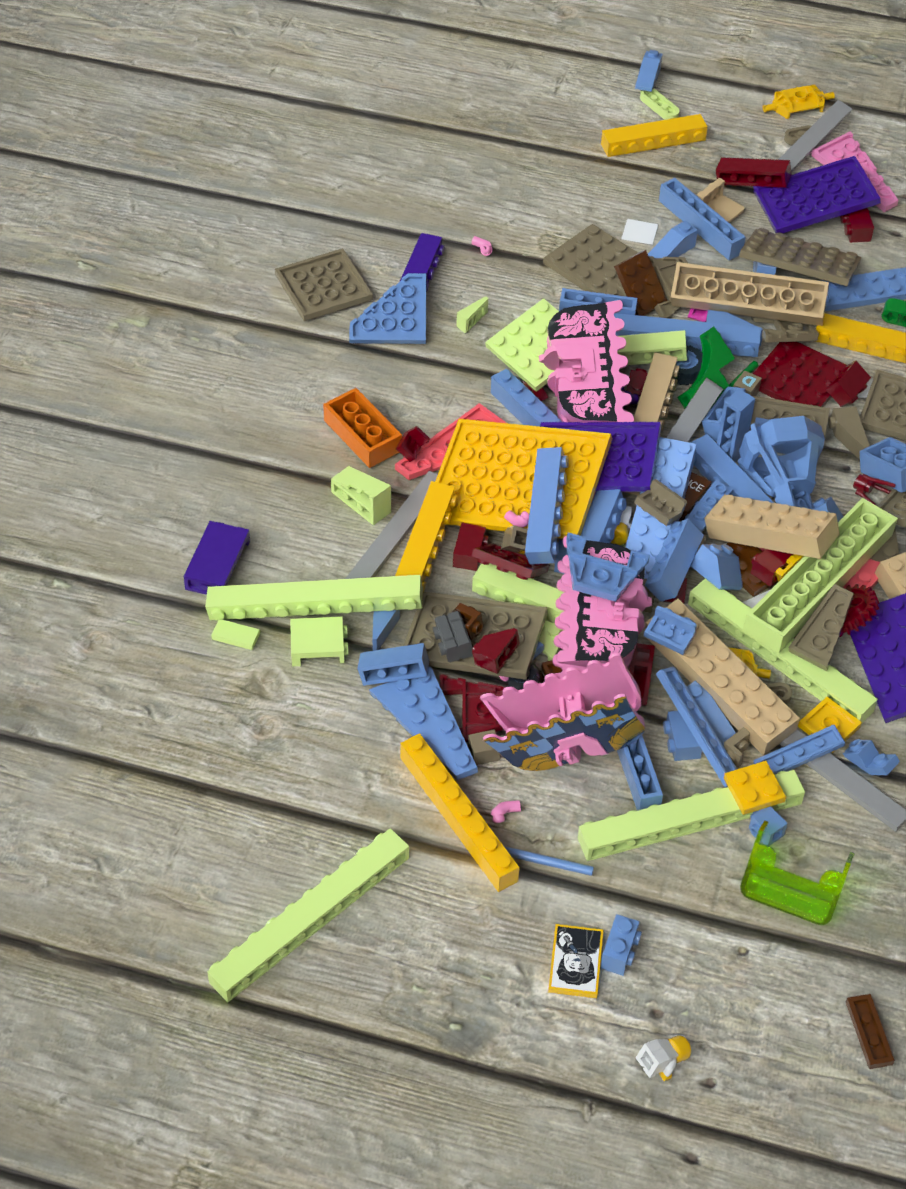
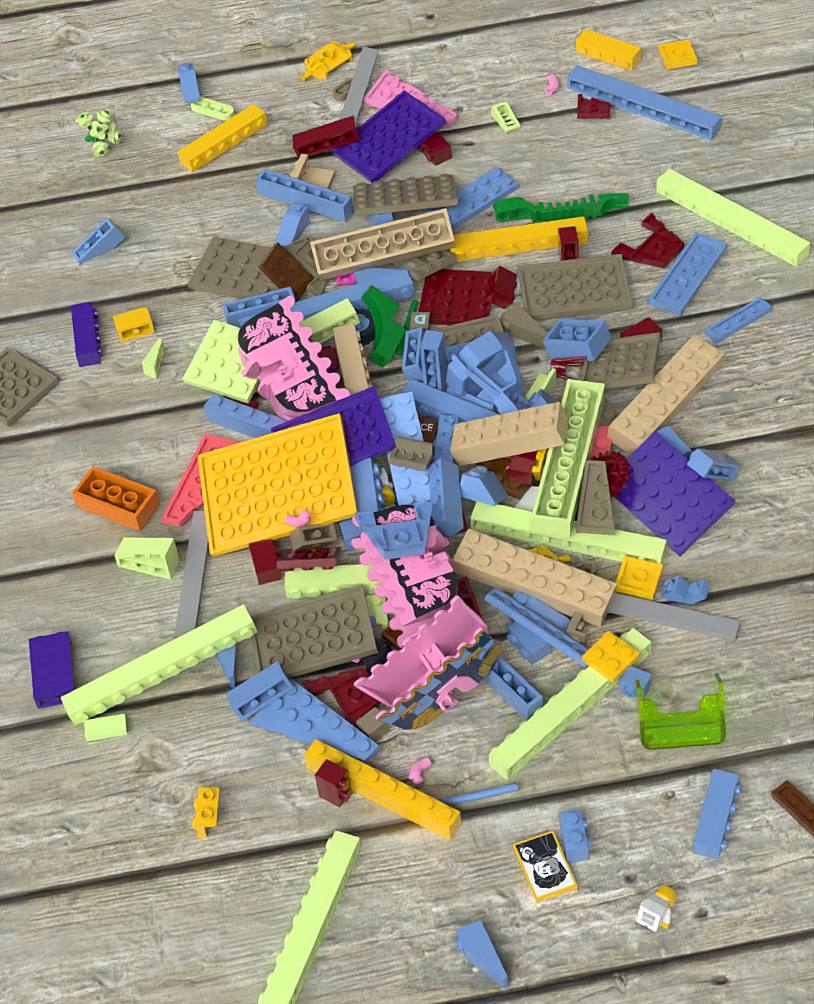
camera: 20 degrees left, 0 degrees up
yellowish green panel [290,617,348,667] -> none
medium blue plate [349,273,426,344] -> none
yellow brick [395,481,458,591] -> none
dark red bracket [396,426,430,462] -> none
dark grey brick [432,611,473,663] -> none
reddish brown bracket [455,603,484,640] -> none
bright pink arm [472,236,493,256] -> none
dark red slope [472,628,520,674] -> none
medium blue brick [525,447,569,564] -> none
white sticker [621,219,658,245] -> none
medium blue bracket [644,606,697,655] -> none
light grey beam [666,378,723,442] -> none
medium blue tile [753,725,845,775] -> none
none -> medium blue slope [71,218,126,264]
none -> yellowish green plant [75,109,122,157]
none -> yellow brick [113,307,155,342]
none -> yellow bracket [193,787,220,838]
none -> dark red brick [315,759,352,808]
none -> medium blue slope [454,920,509,989]
none -> yellowish green panel [525,368,556,402]
none -> medium blue brick [693,769,741,860]

